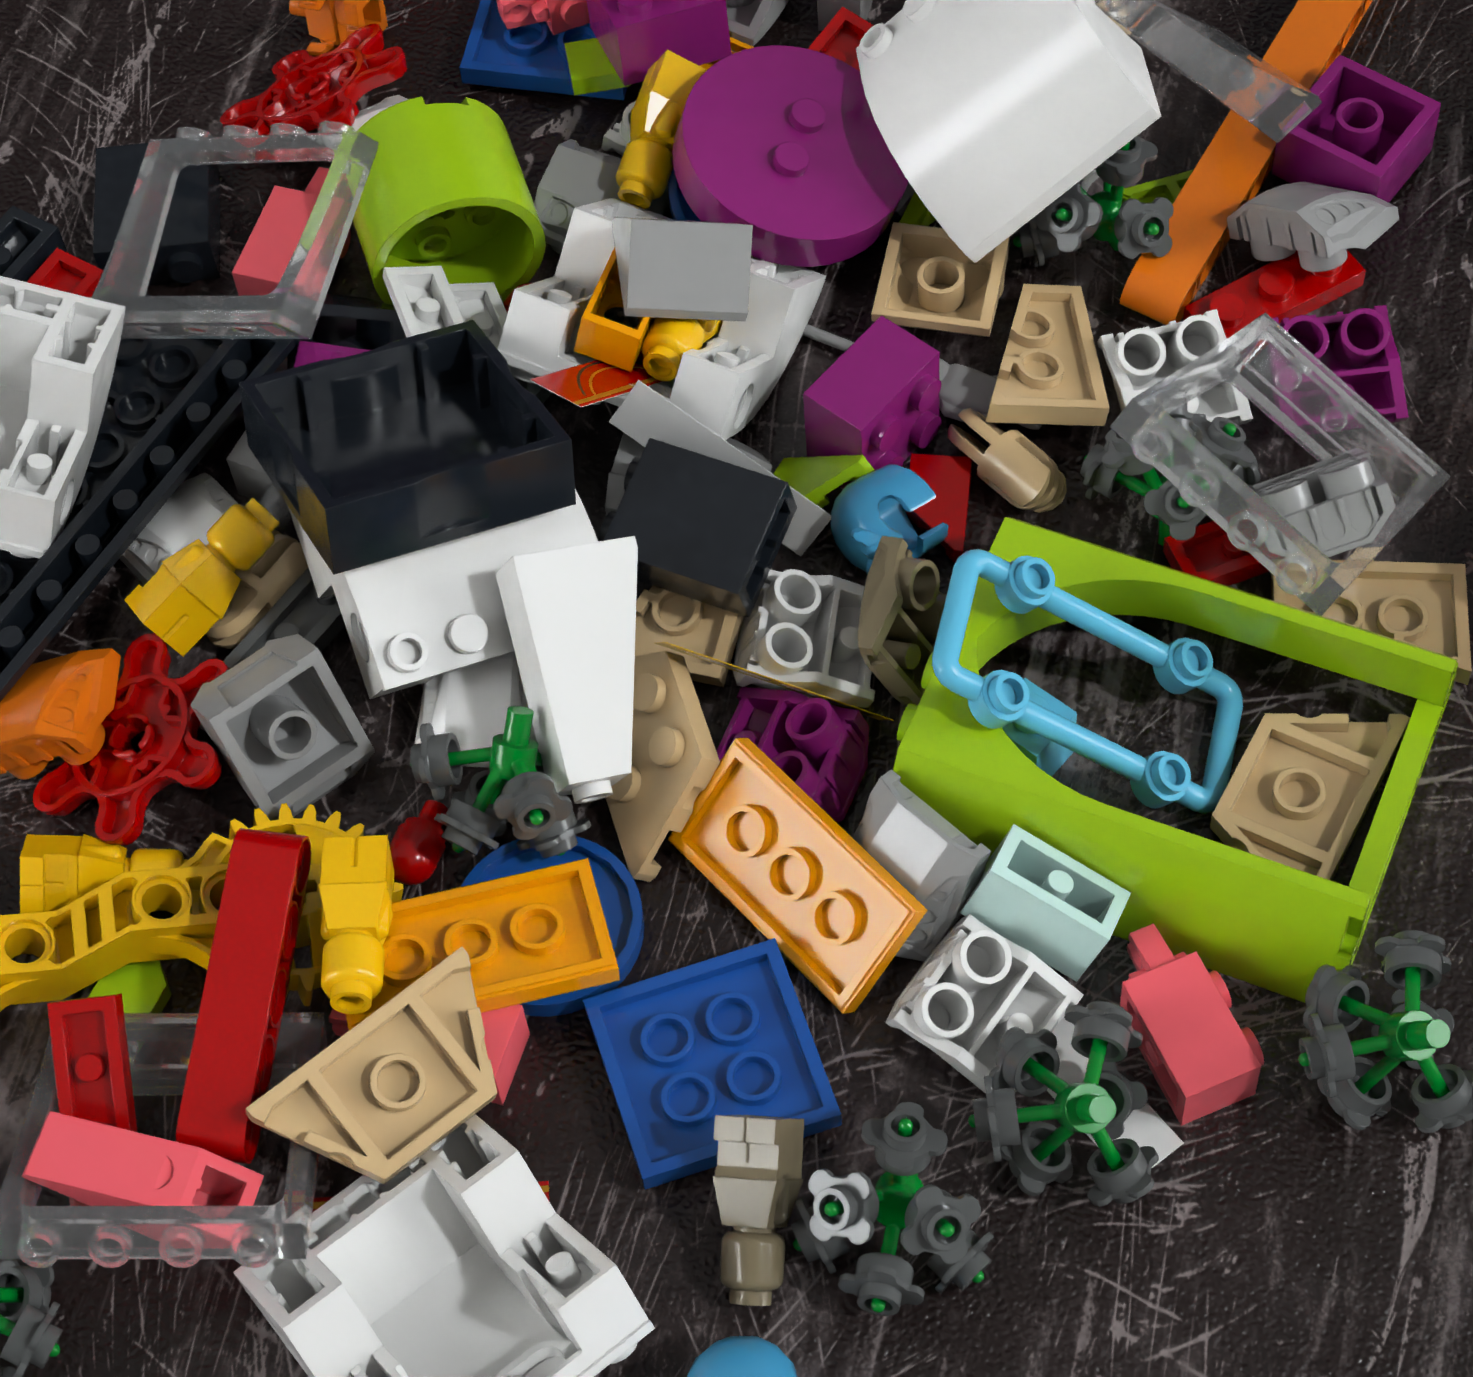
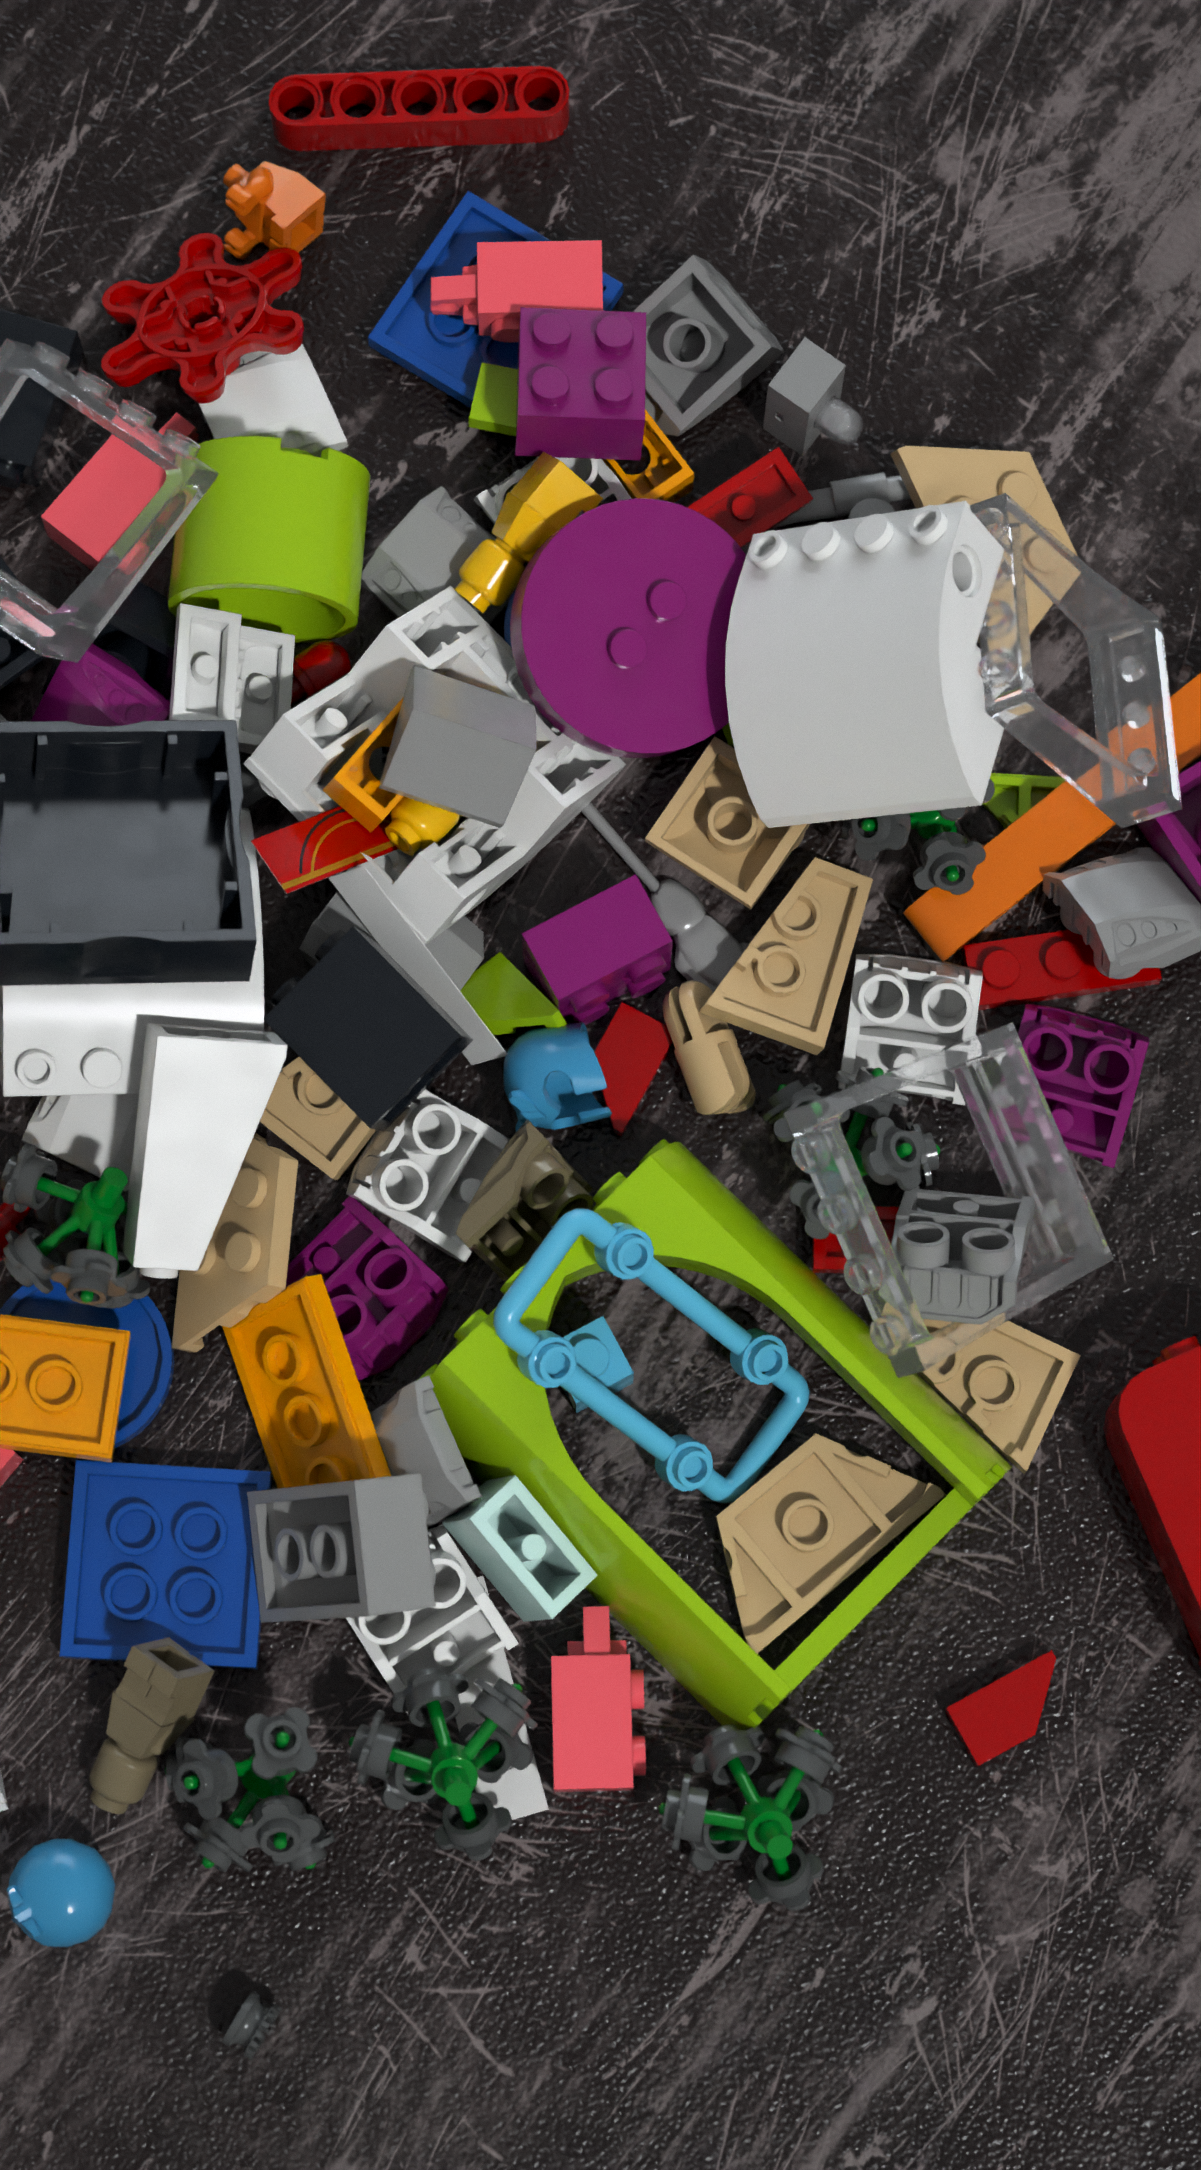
camera: 15 degrees right, 20 degrees up
yellow sticker [655,642,894,721] -> none
none -> light grey slope [247,1473,436,1623]

